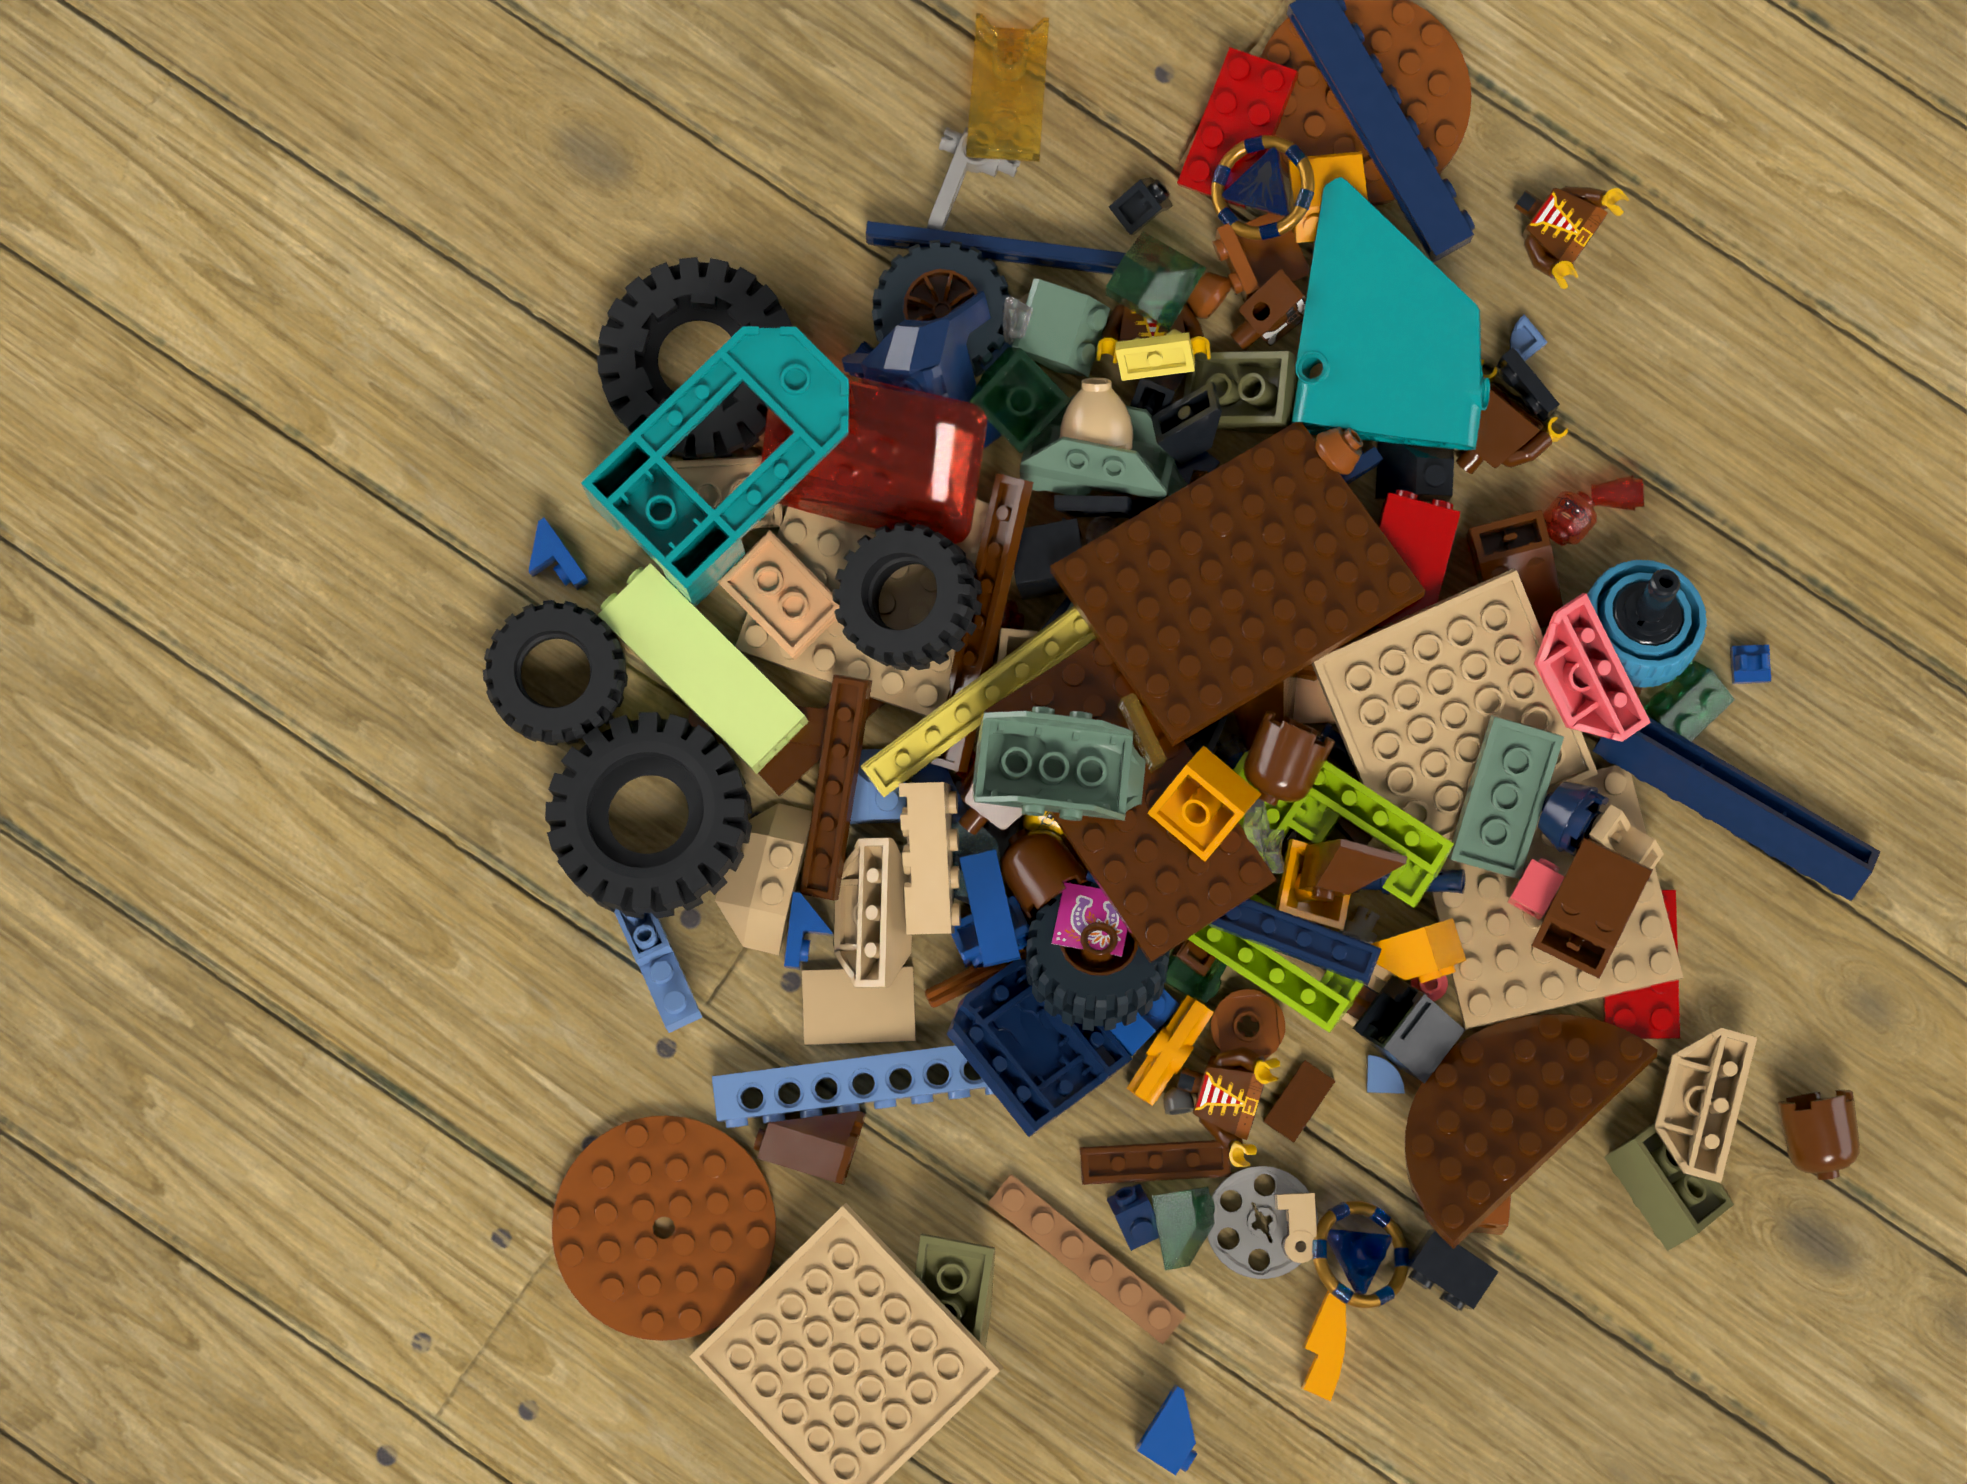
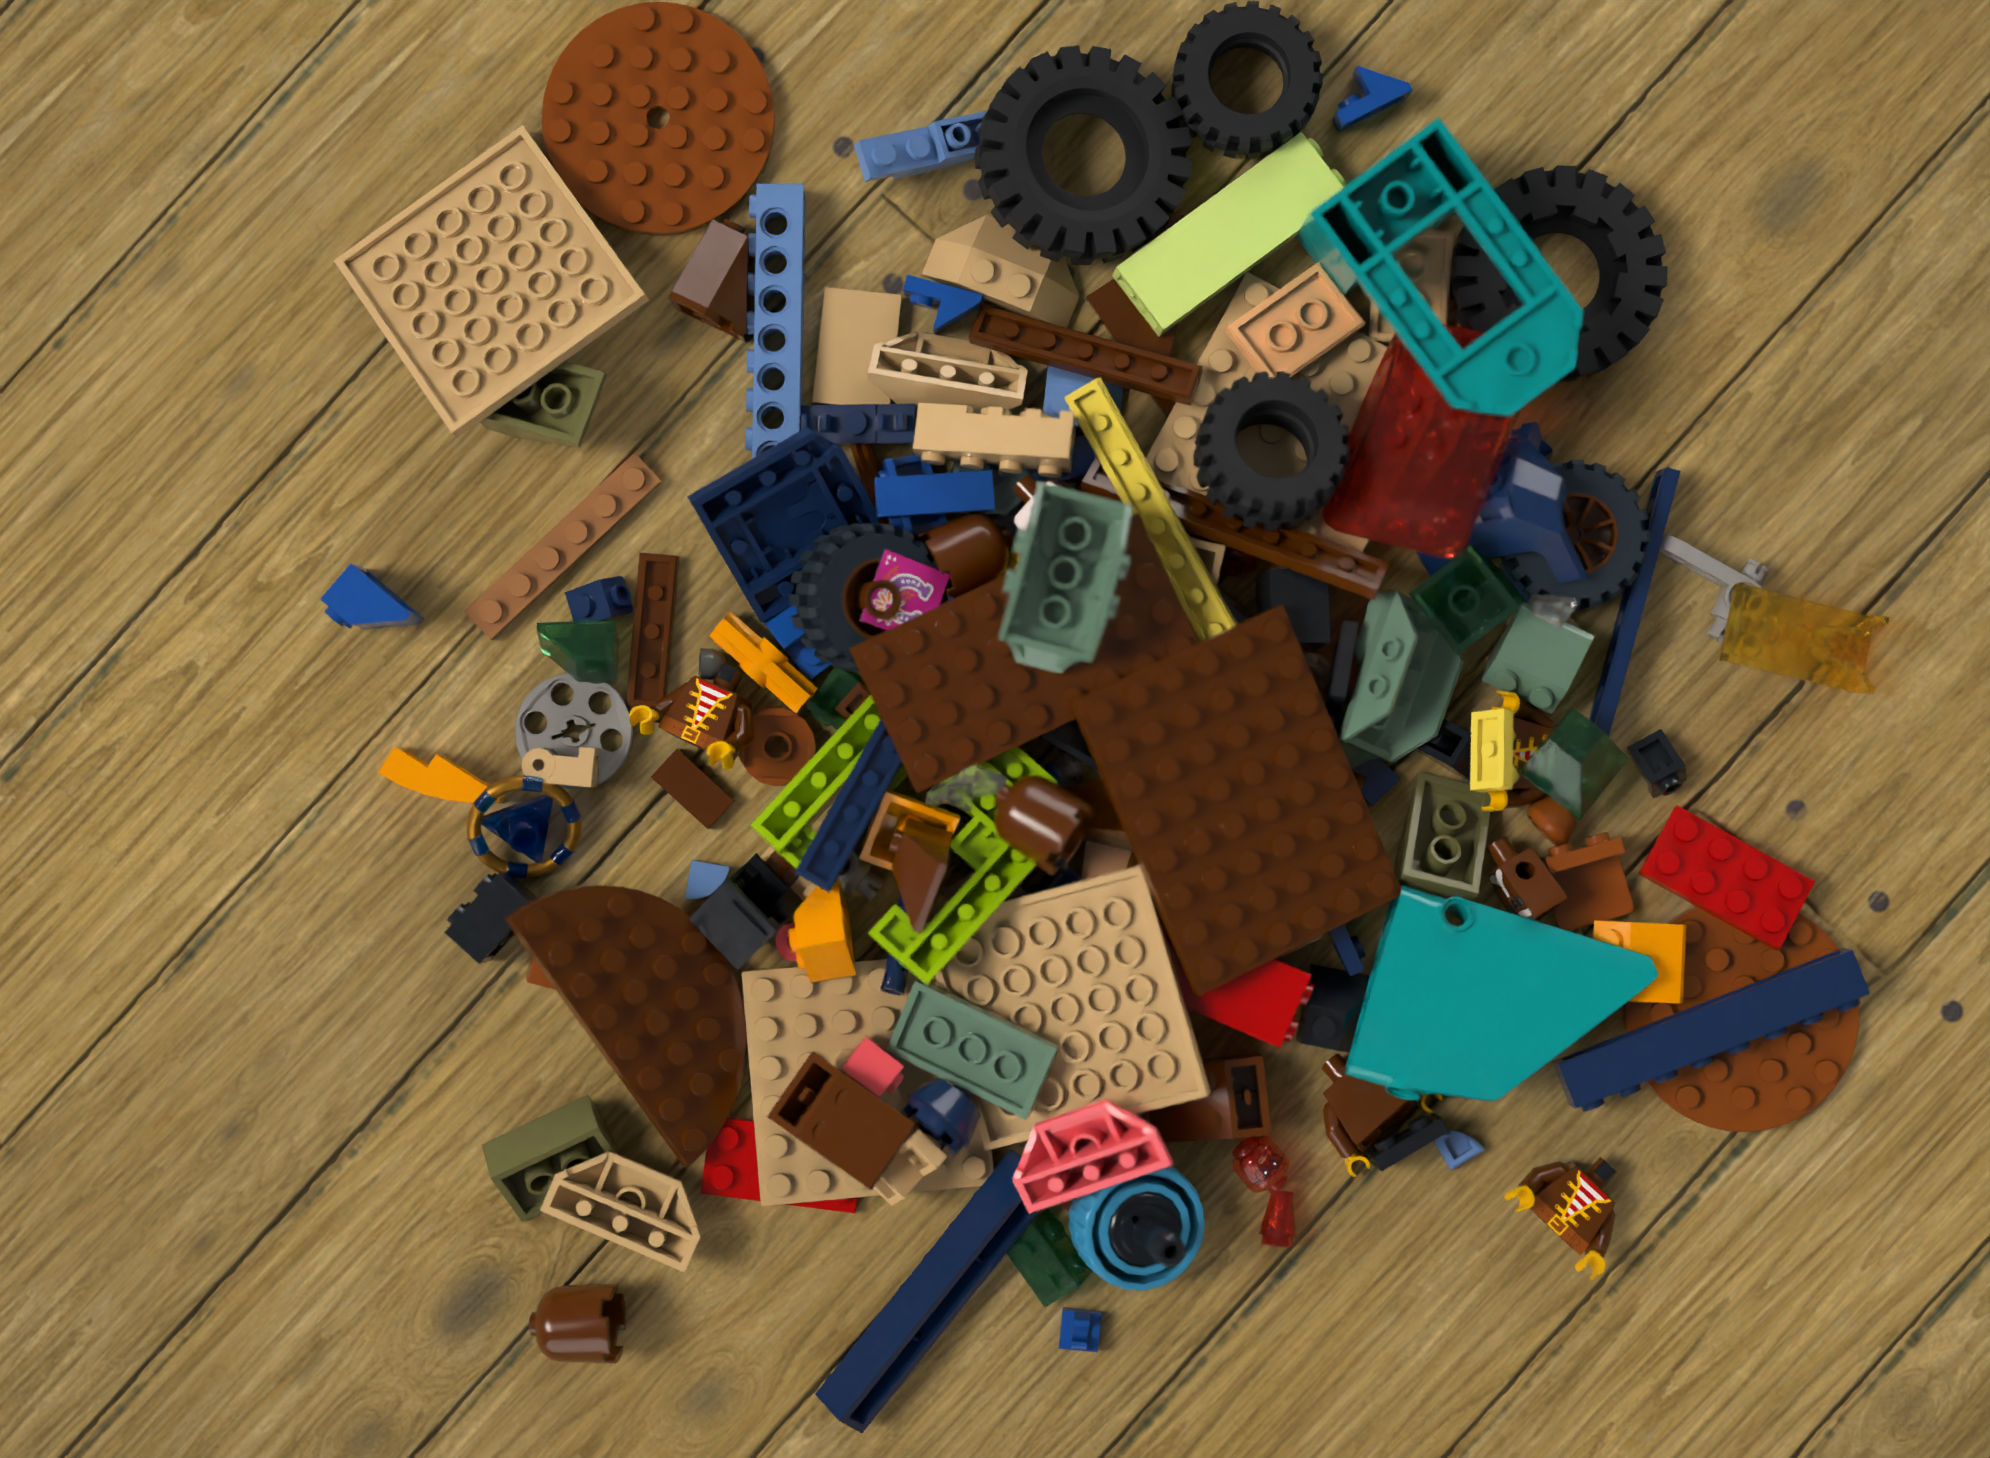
camera: 95 degrees right, 5 degrees up
tan piece [1060,378,1133,450] -> none
clear yellow tile [1118,693,1166,772] -> none
light orange slope [1147,746,1262,861] -> none
black slope [1151,381,1222,465] -> none
piece [1211,135,1315,240] -> none
dark orange cone [1315,427,1363,475] -> none
none -> dark blue plate [801,404,918,445]

